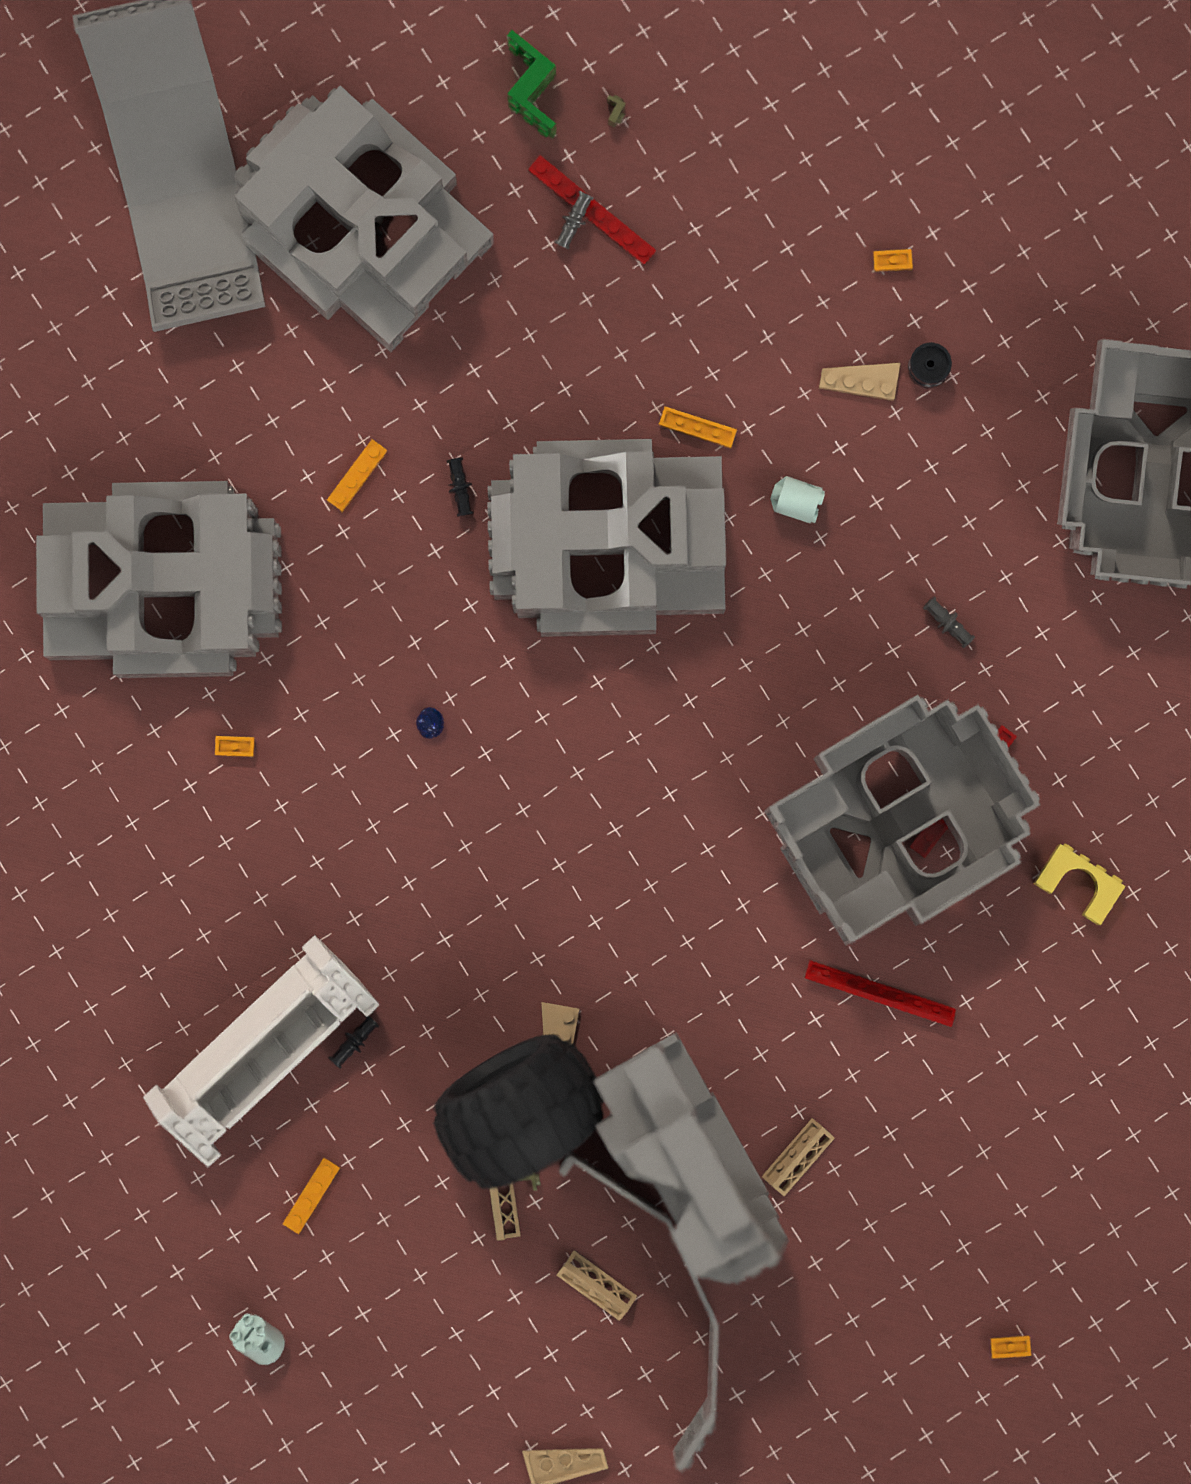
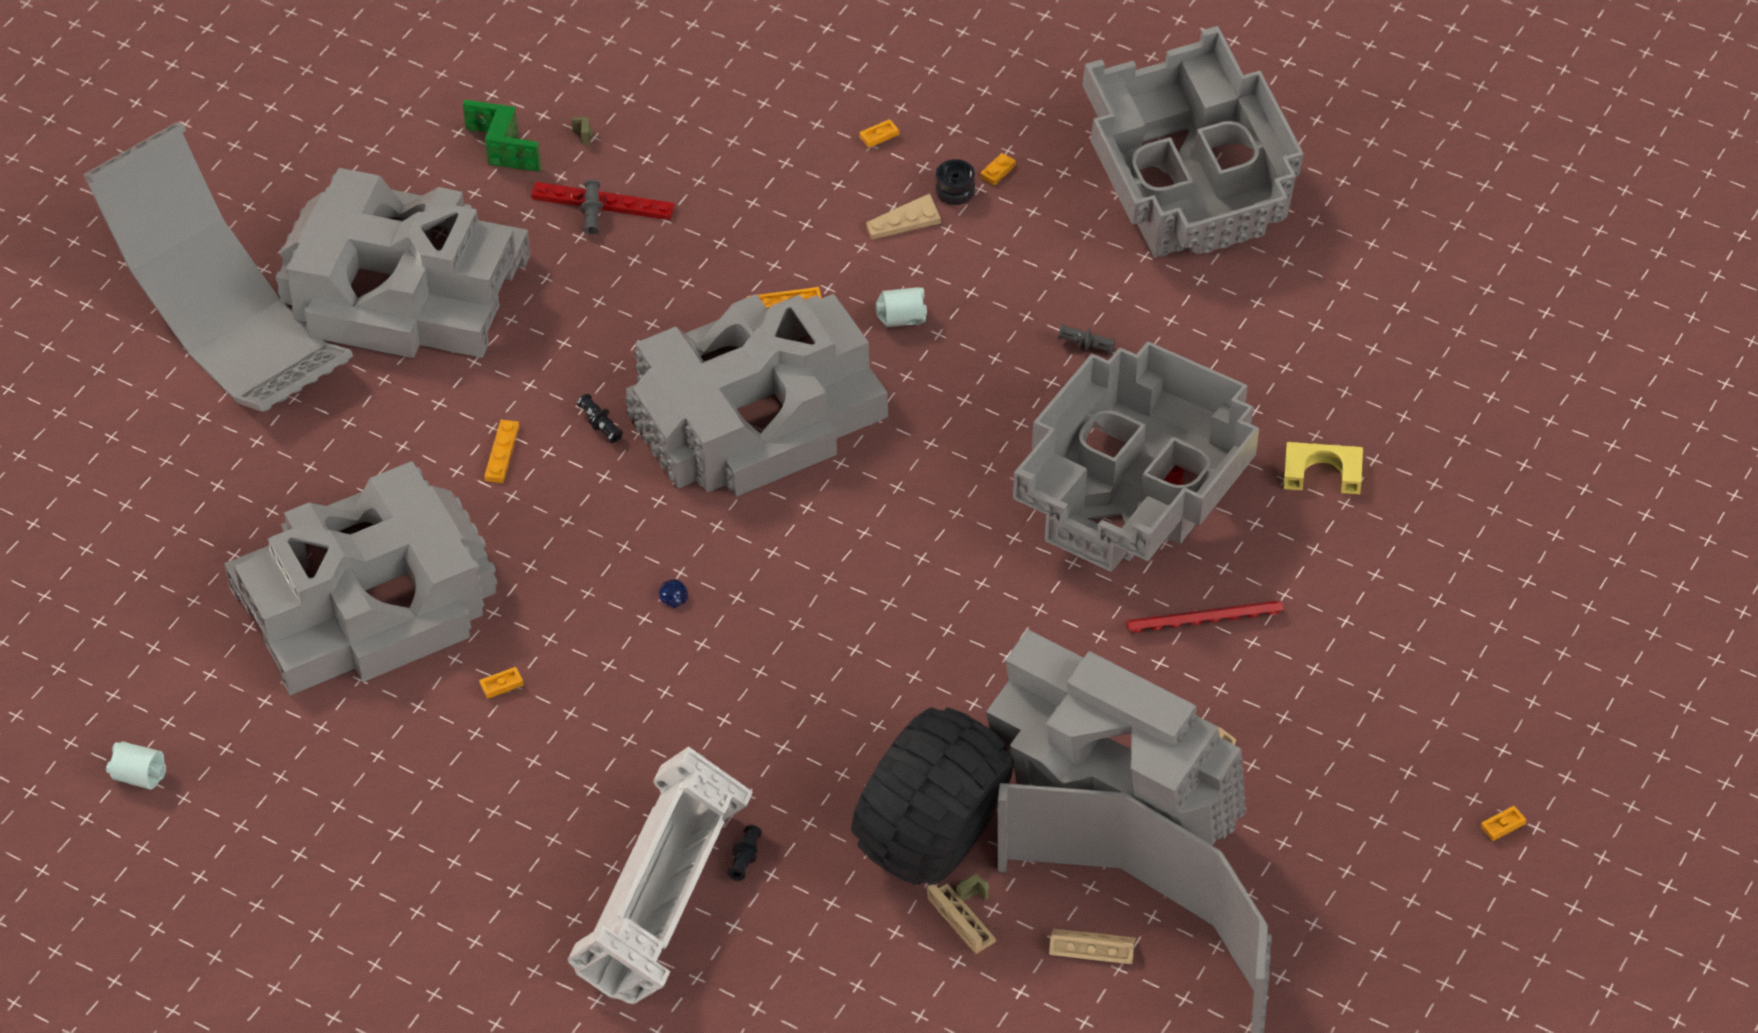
camera: 25 degrees left, 35 degrees down
light orange plate [283,1157,340,1234] -> none
none -> light orange plate [980,153,1016,186]

